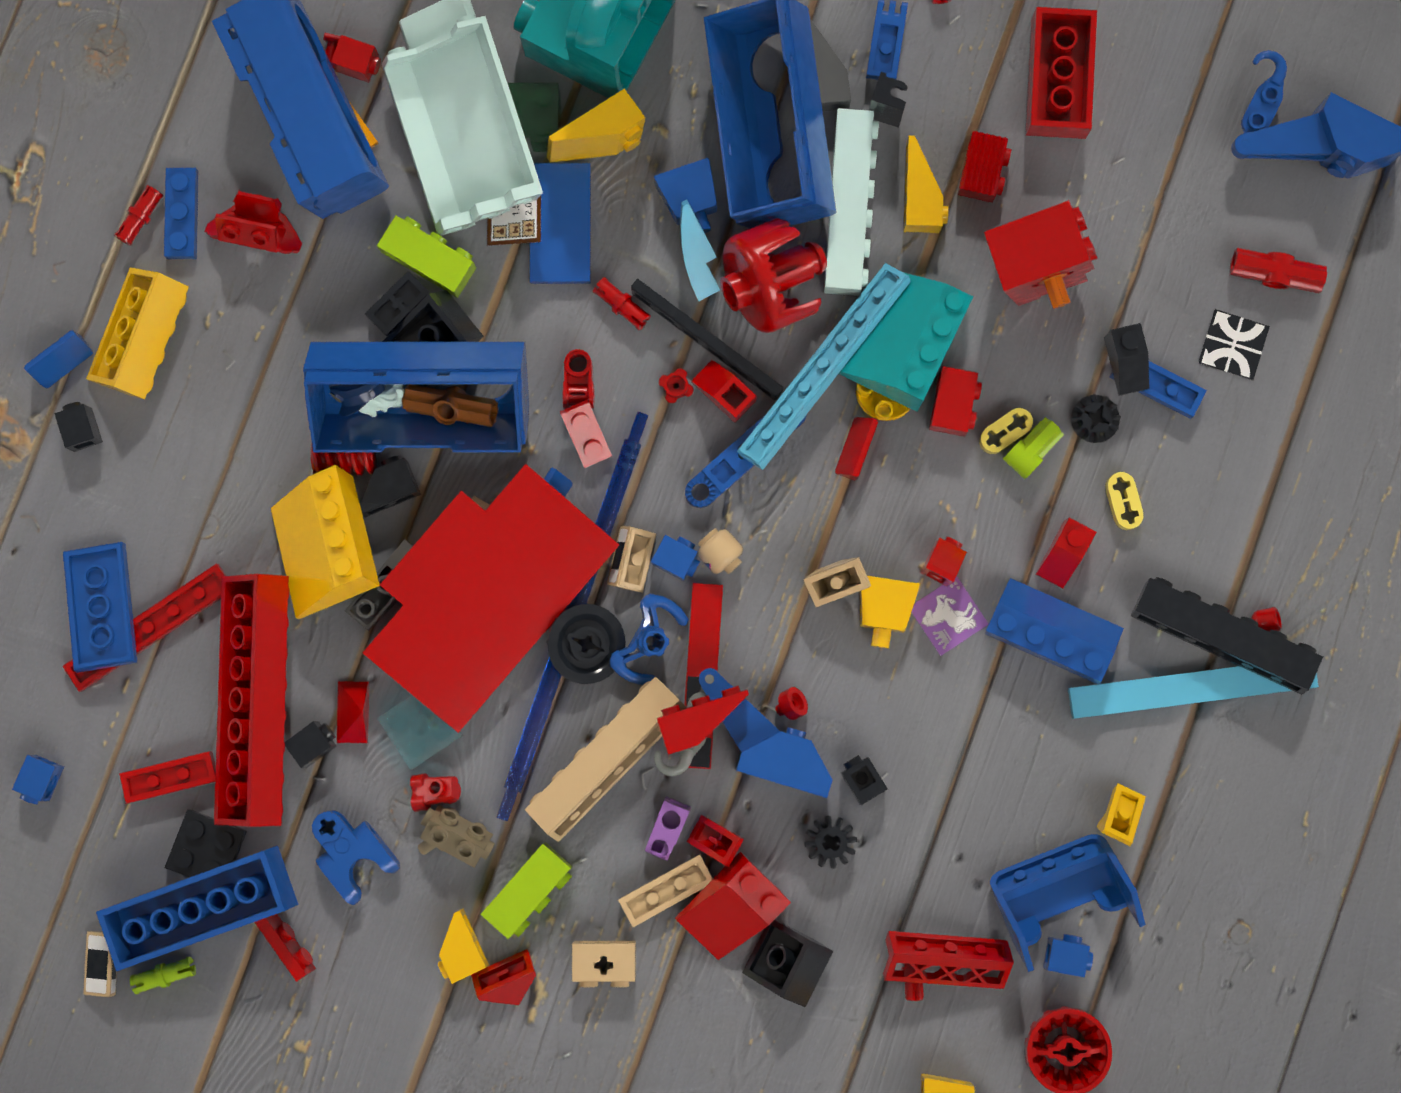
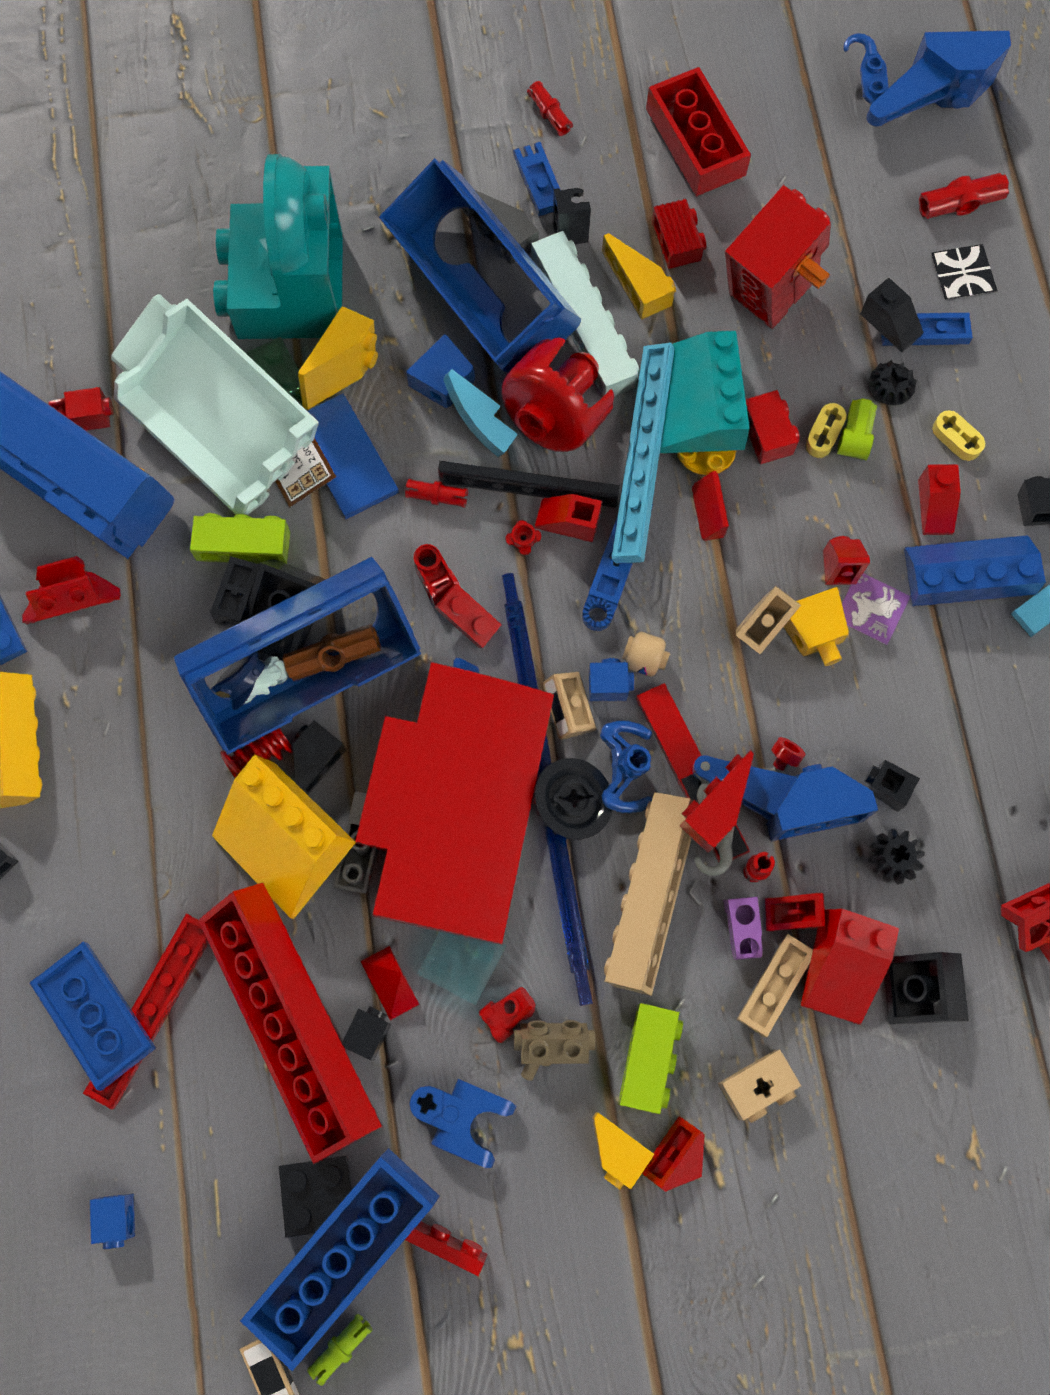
camera: 35 degrees left, 10 degrees down
red plate [119,751,216,804] -> none
none -> red pin [743,852,775,883]

